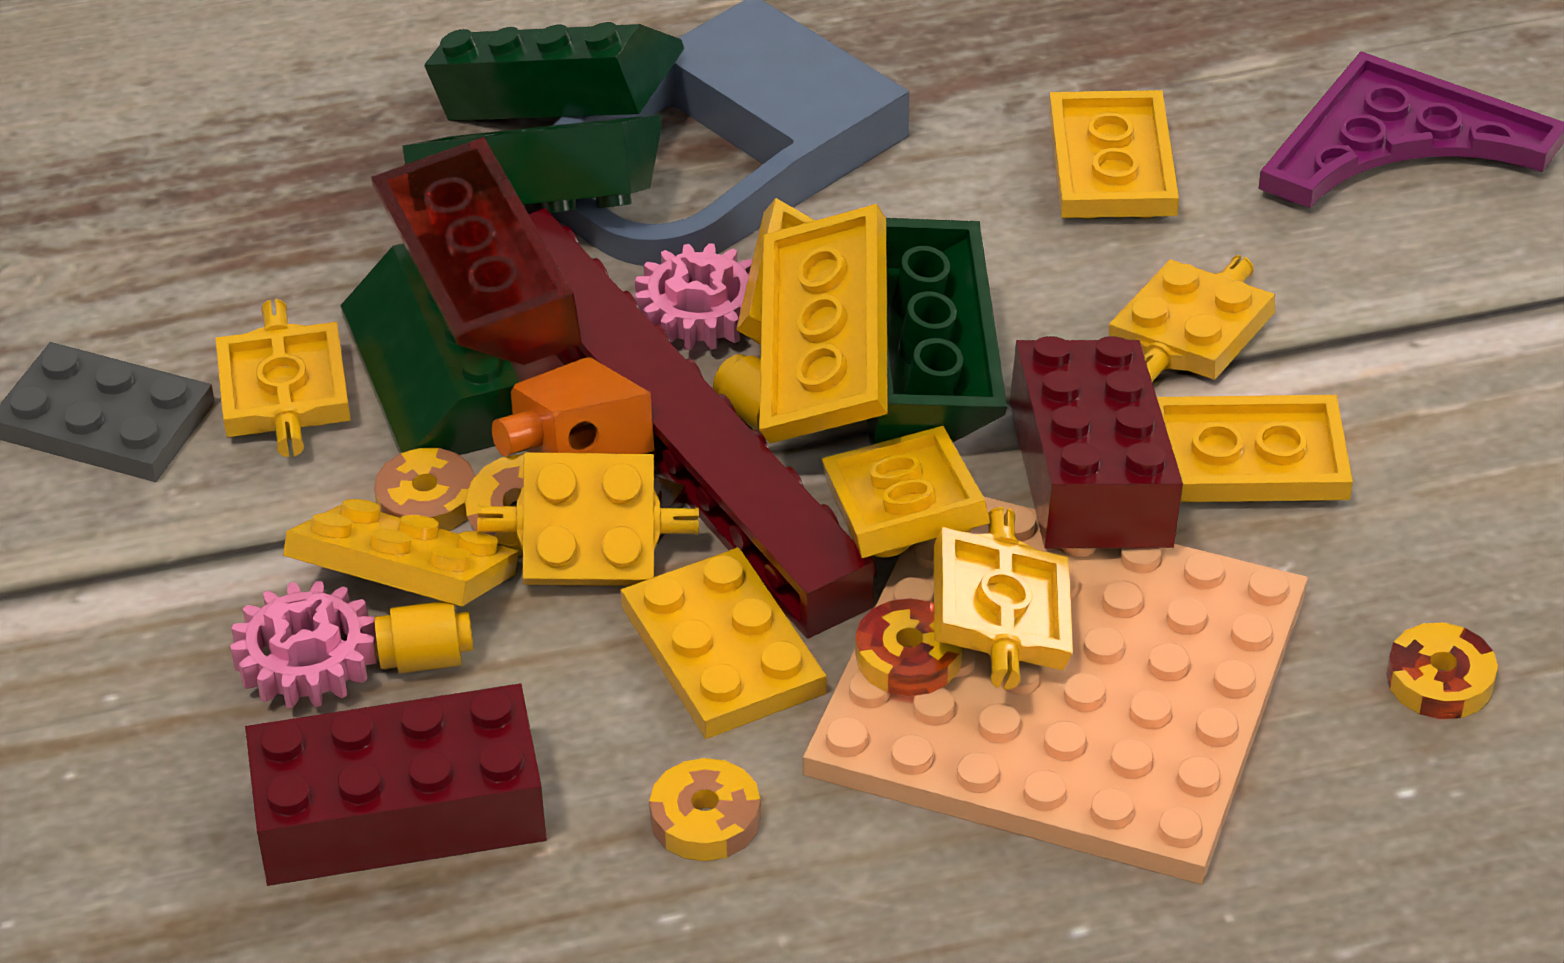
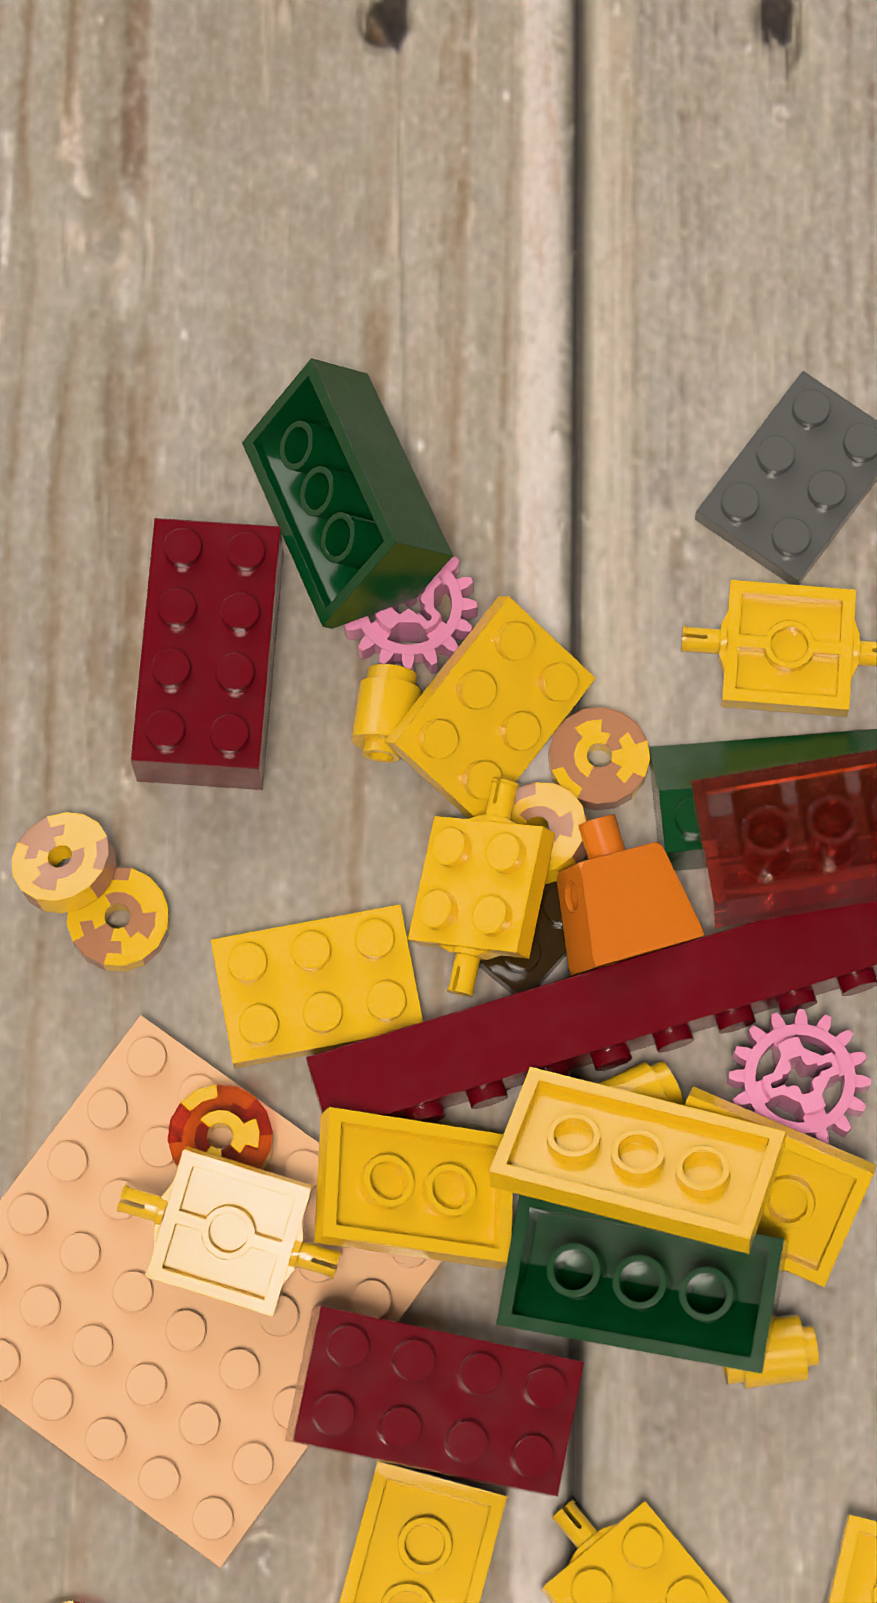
camera: 105 degrees right, 30 degrees up
none -> yellow piece [11,812,117,914]
none -> dark green slope [242,358,453,629]

